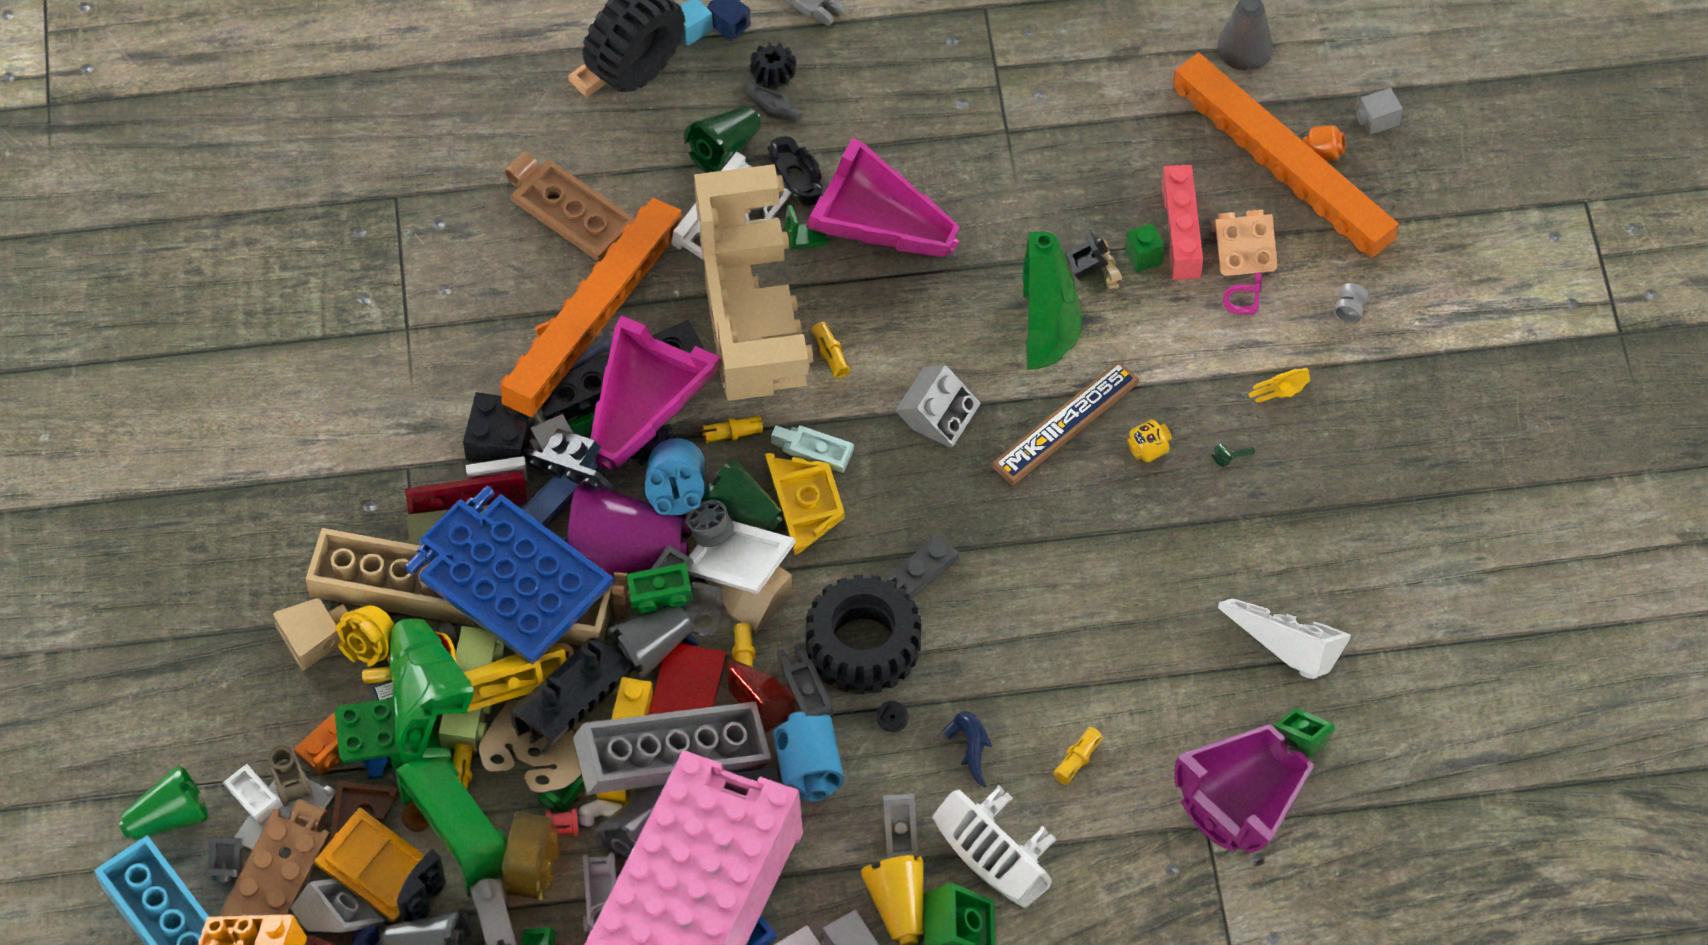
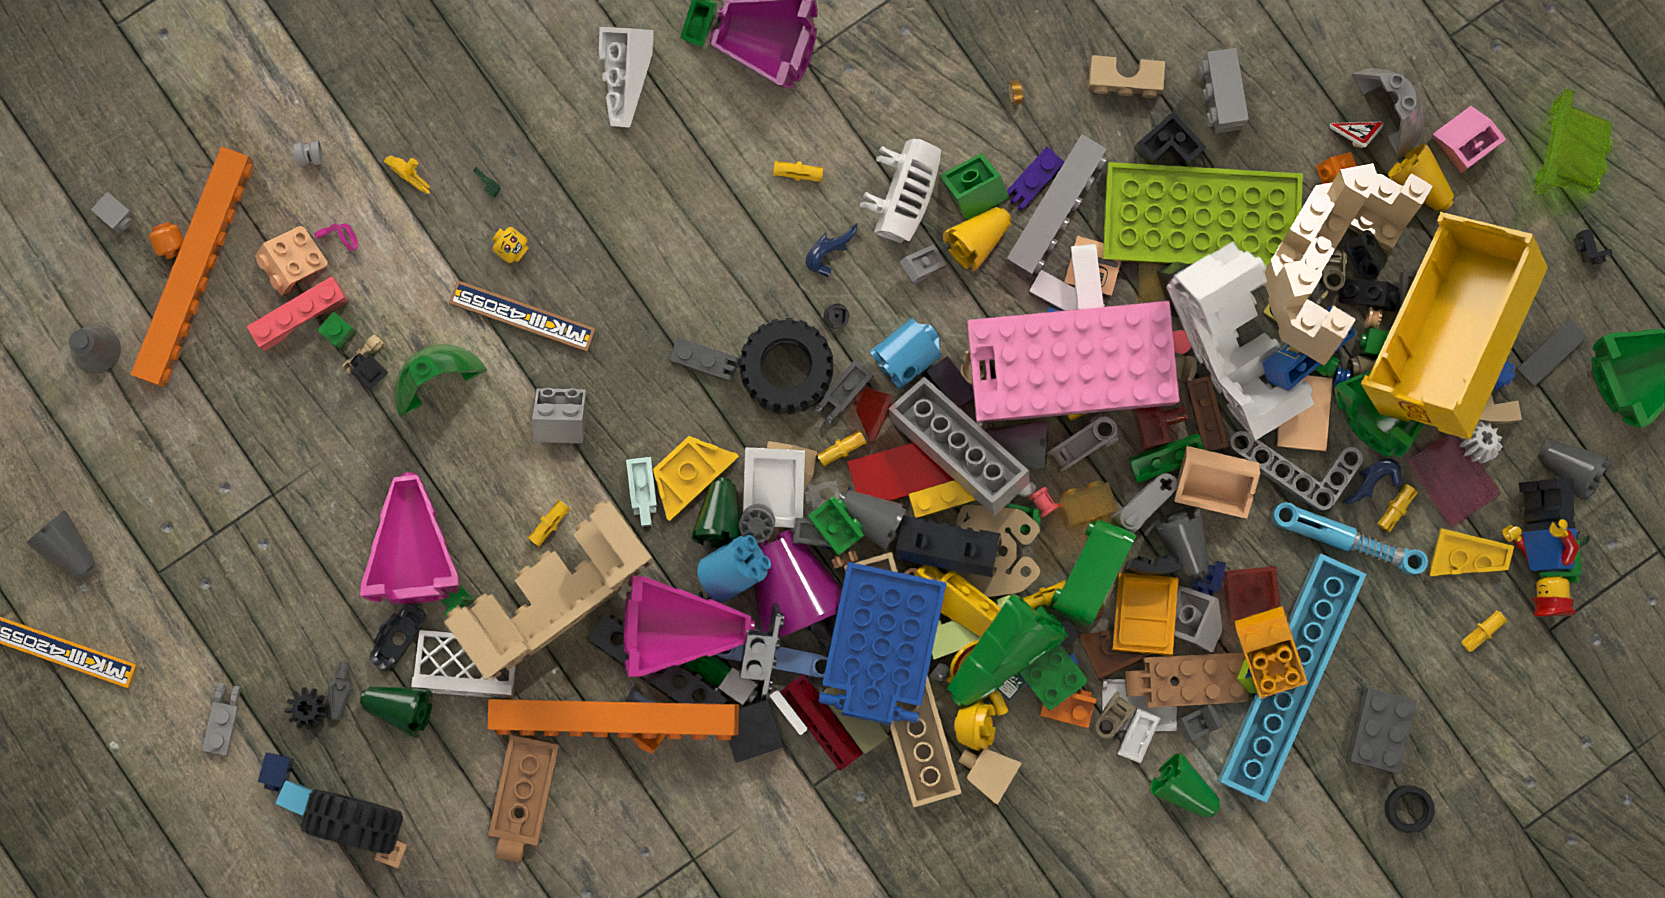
camera: 120 degrees left, 25 degrees up
yellow pin [702,415,763,444] -> none

